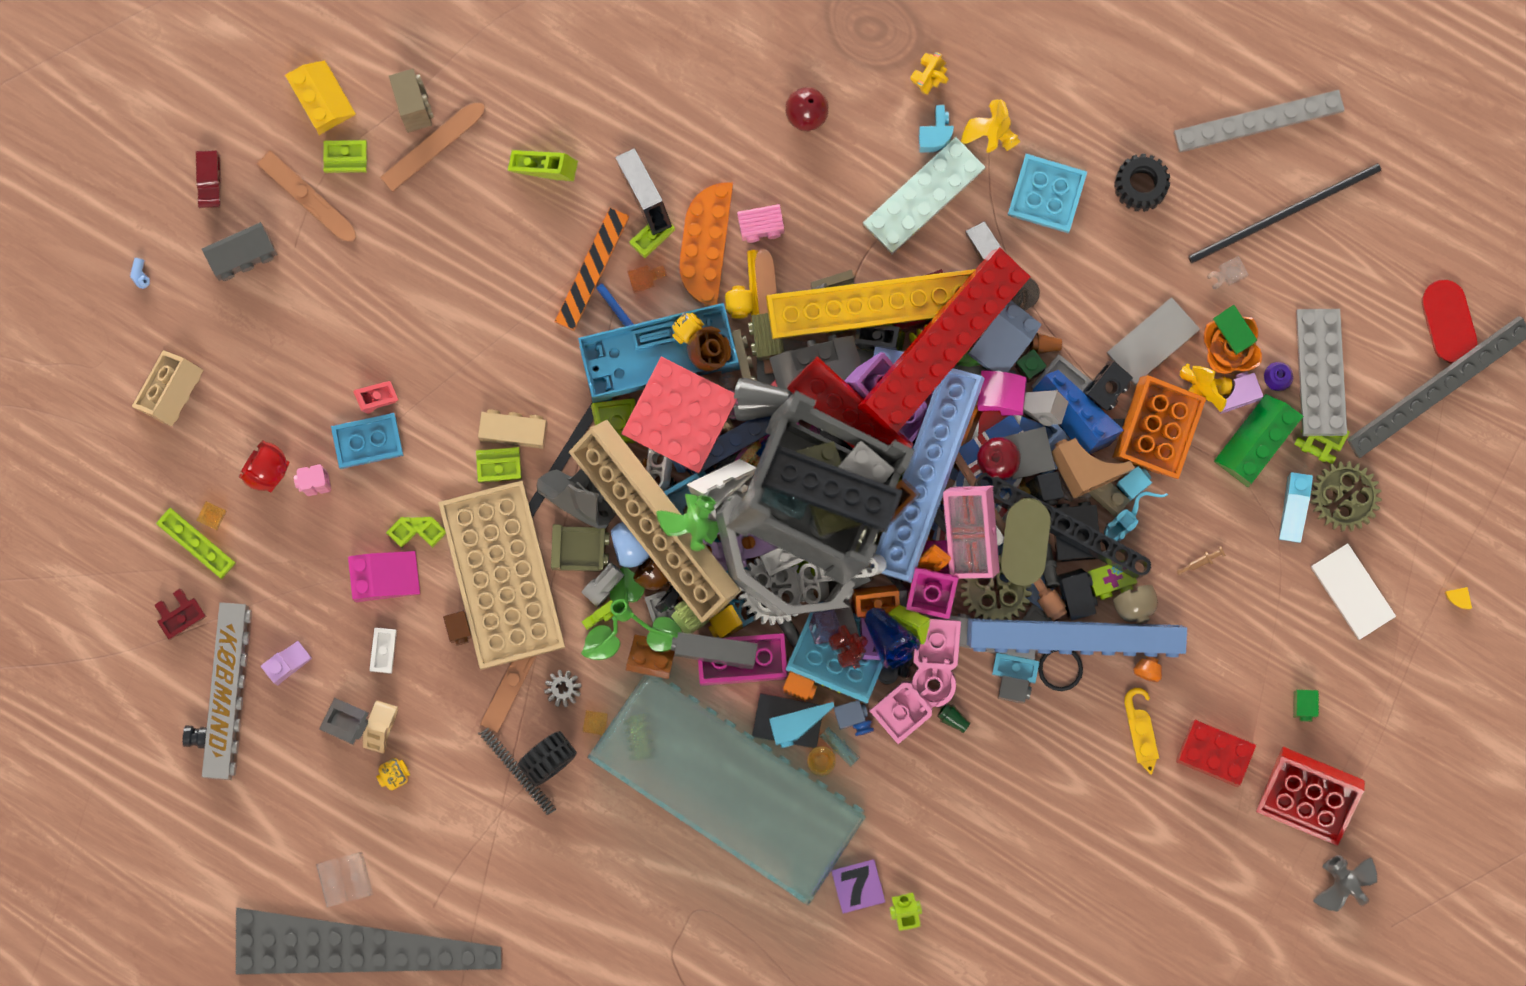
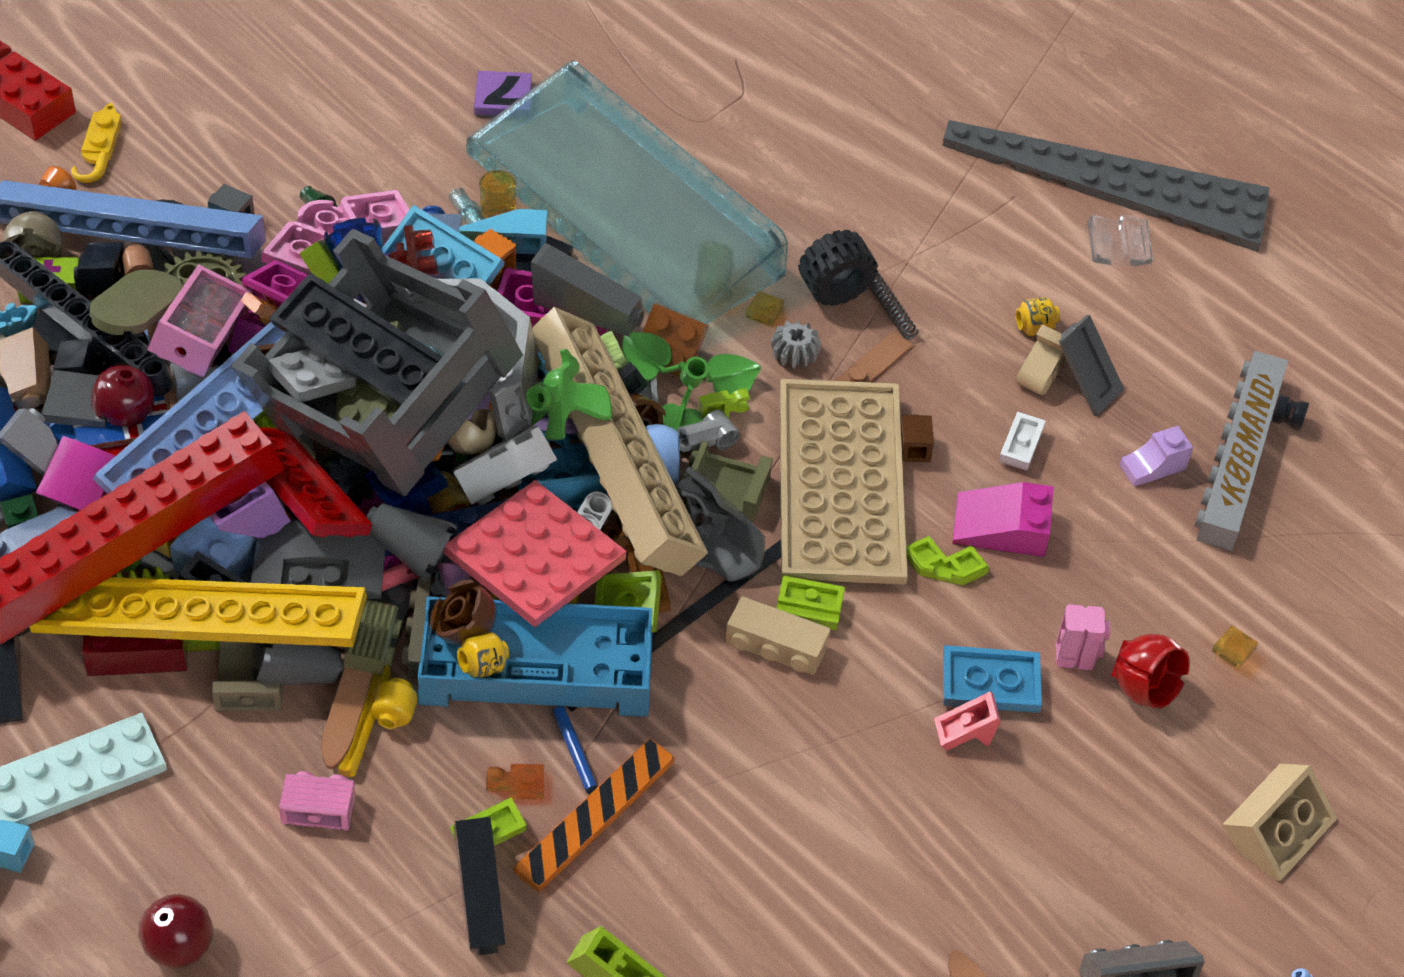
camera: 170 degrees left, 30 degrees down
dark red plate [154,589,207,640] -> none
lime tile [156,508,236,579] -> none
orange plate [679,182,733,307] -> none
lime brick [889,893,922,931] -> none

